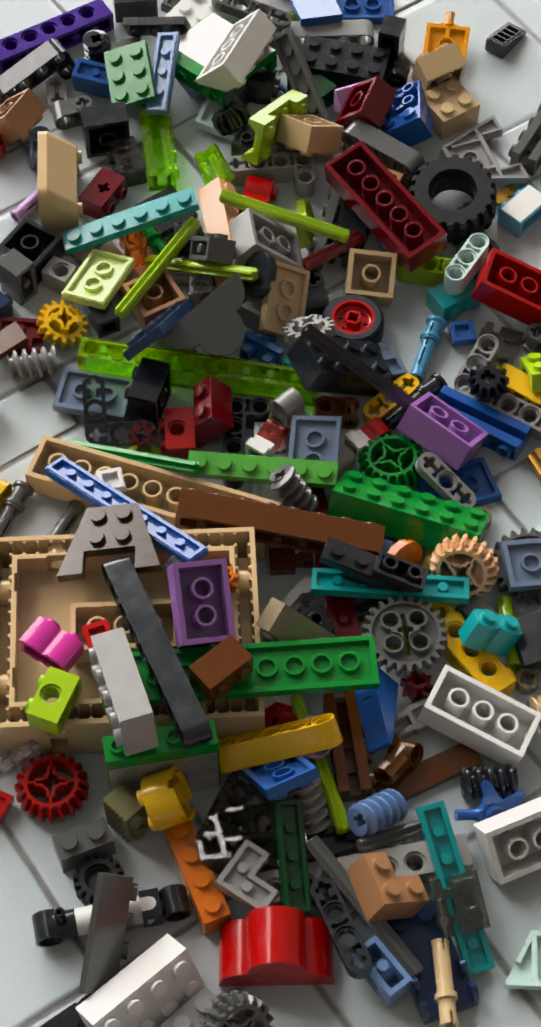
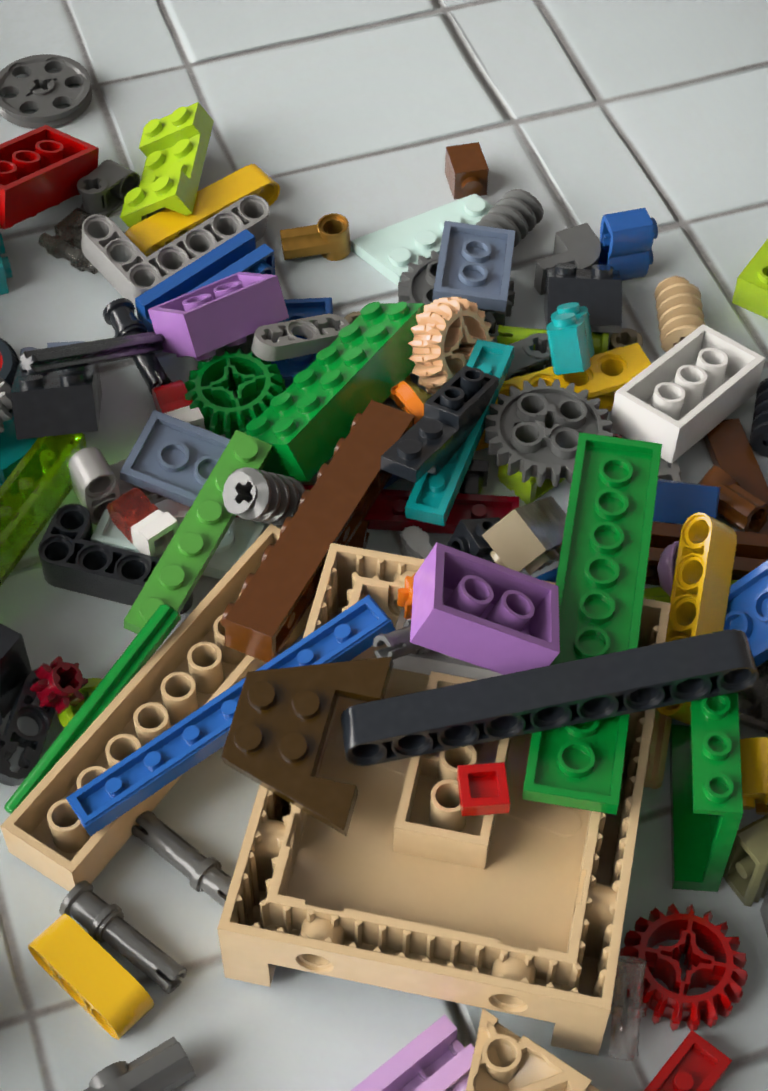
camera: 75 degrees left, 5 degrees down
dark pink brick [19,616,84,672] -> none
lime brick [25,666,82,736] -> none
light grey brick [88,627,159,756] -> none
white tile [96,467,126,493] -> none
red brick [159,407,196,460] -> none
reddish brown brick [189,635,253,702] -> none
dark red slope [193,376,233,449] -> none
reddish brown piece [313,395,360,429] -> none
yellow beam [363,374,419,423] -> none
dark azure pin [410,315,447,383] -> none
blue plate [448,320,476,347] -> none
black gear [467,360,509,403] -> none

